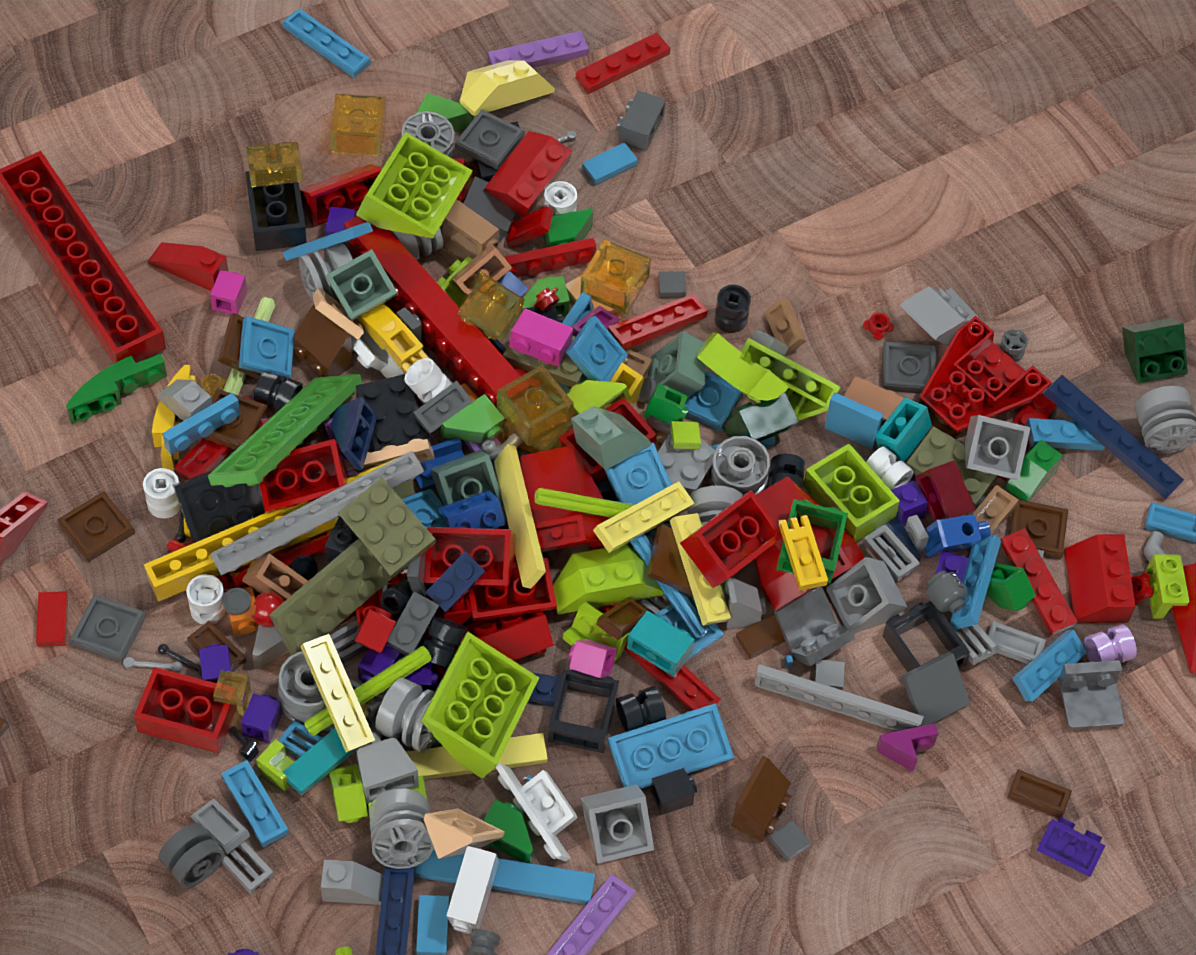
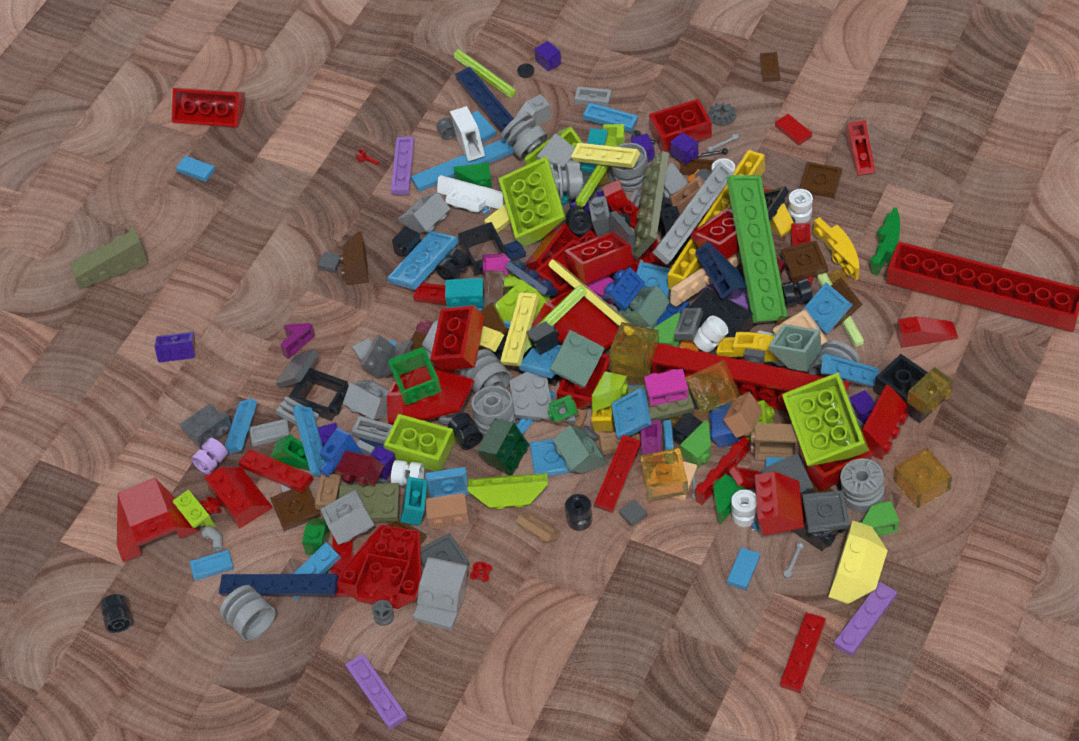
camera: 155 degrees right, 5 degrees down
dark grey tile [70,595,146,663] -> none
light grey slope [157,379,212,421] -> none
dark grey wheel [158,823,225,889] -> none
dark azure plate [162,393,240,455] -> none
light grey tile [191,798,250,854] -> none
dark pink brick [210,270,247,315] -> none
clear yellow panel [213,670,252,715] -> none
red piece [252,592,285,628] -> none
dark azure tile [282,8,371,78] -> none
olive plate [338,477,437,578] -> none
light nougat slope [423,808,505,859] -> none
dark blue plate [426,552,486,613] -> none
red plate [533,287,560,311] -> none
dark grey brick [616,90,666,151] -> none
lime tile [670,421,701,449] -> none
lime brick [697,332,789,401] -> none
light grey tile [752,330,788,355] -> none
light grey tile [754,664,924,731] -> none
yellow hinge [779,515,828,591] -> none
dark grey head [926,571,968,613] -> none
reddish brown tile [1007,769,1072,818] -> none
dark green slope [1122,318,1188,383] -> none
none -> medium lavender plate [345,654,407,730]
none -> clear pink piece [416,321,433,335]
none -> dark blue plate [505,260,558,296]
none -> black brick [526,321,559,355]
none -> dark grey gear [708,102,736,125]

